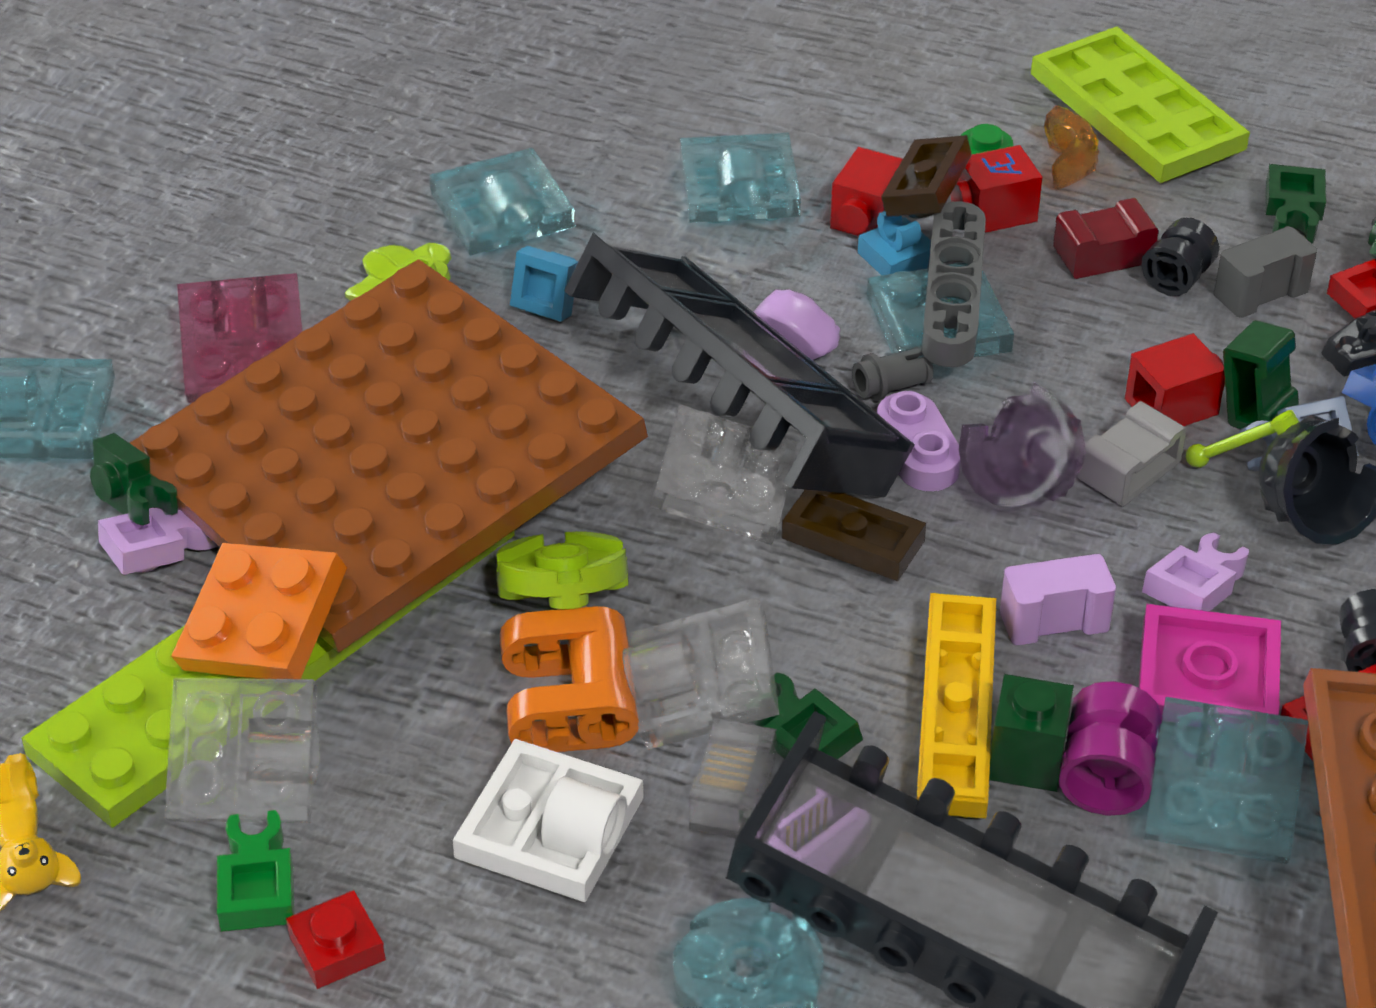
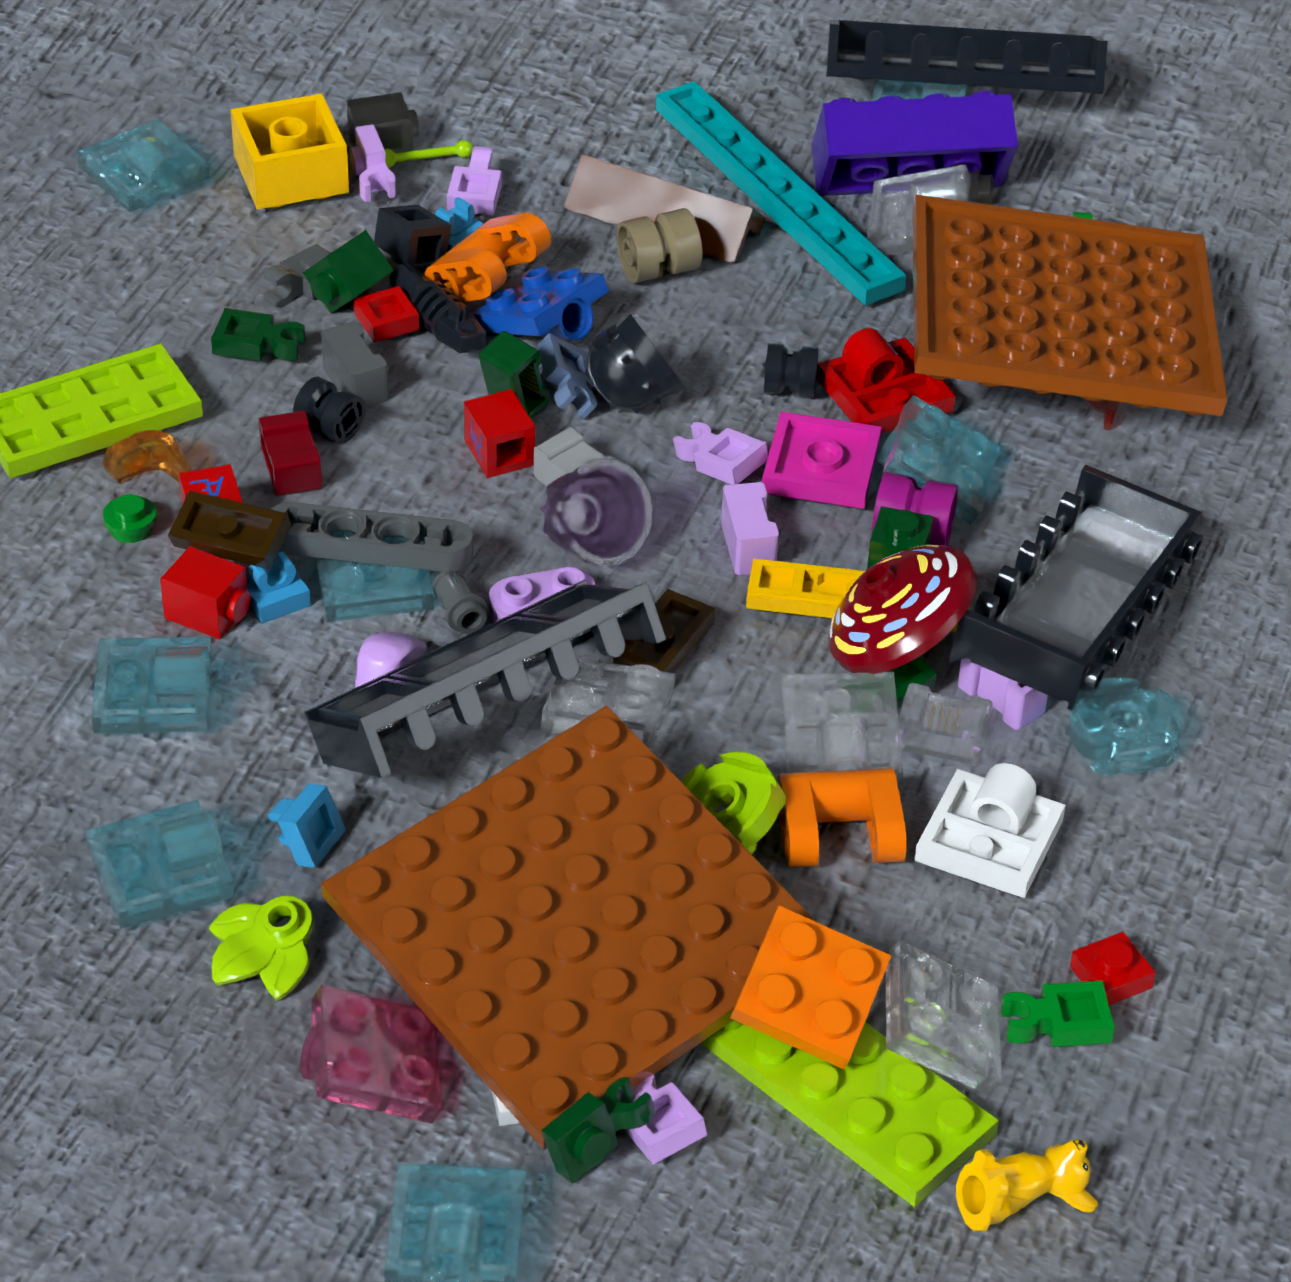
camera: 90 degrees left, 0 degrees up
lime hinge [1185,410,1299,468] -> none
none -> dark red dish [828,545,977,675]

